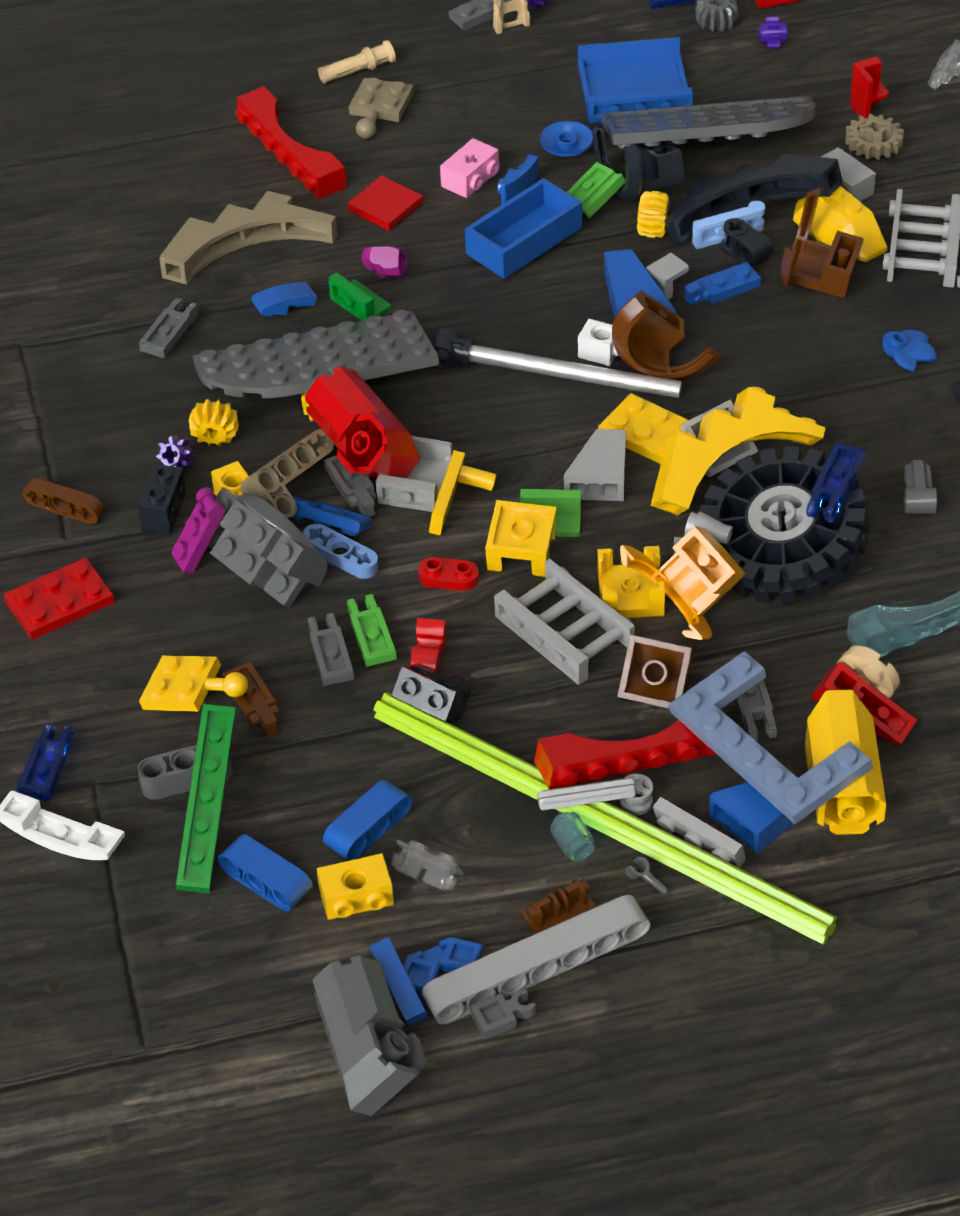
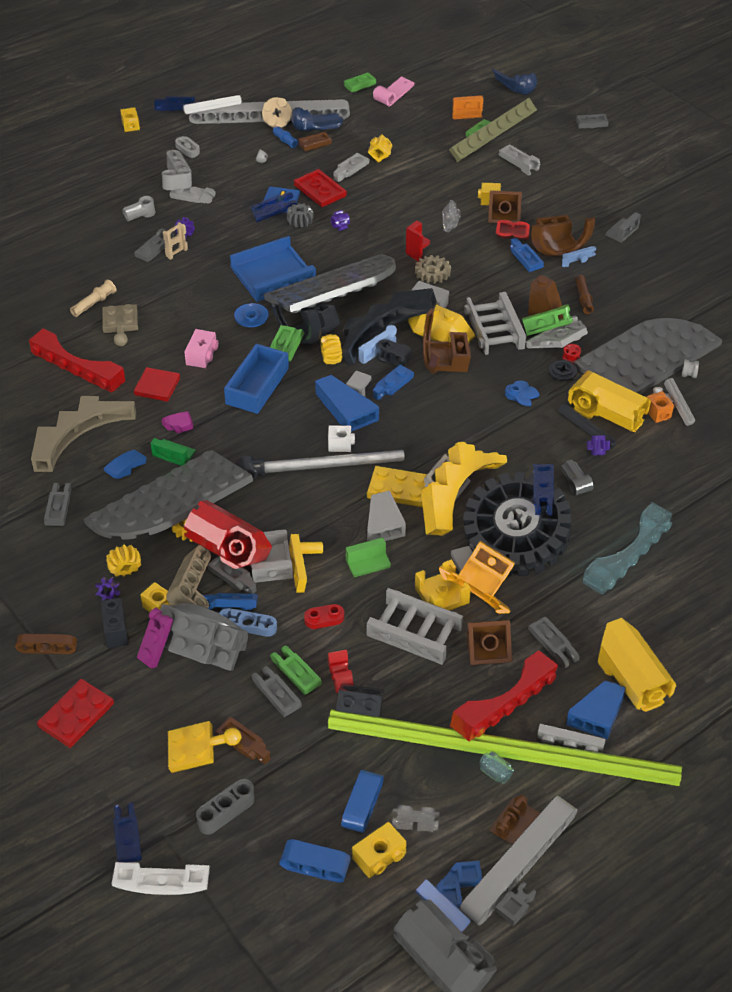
camera: 25 degrees left, 0 degrees up
green plate [176,704,236,894] -> none
yellow panel [485,500,557,577] -> none
blue slope [497,154,539,205] -> none
axle [537,778,636,811] -> none
reddish brown piece [612,290,722,381] -> none
light grey wheel [620,774,653,816] -> none
dark grey hand [625,857,669,896] -> none
sand blue plate [669,651,873,824] -> none
light grey cone [685,511,733,544] -> none
red slope [810,662,917,746] -> none
tan plate [837,646,900,699] -> none

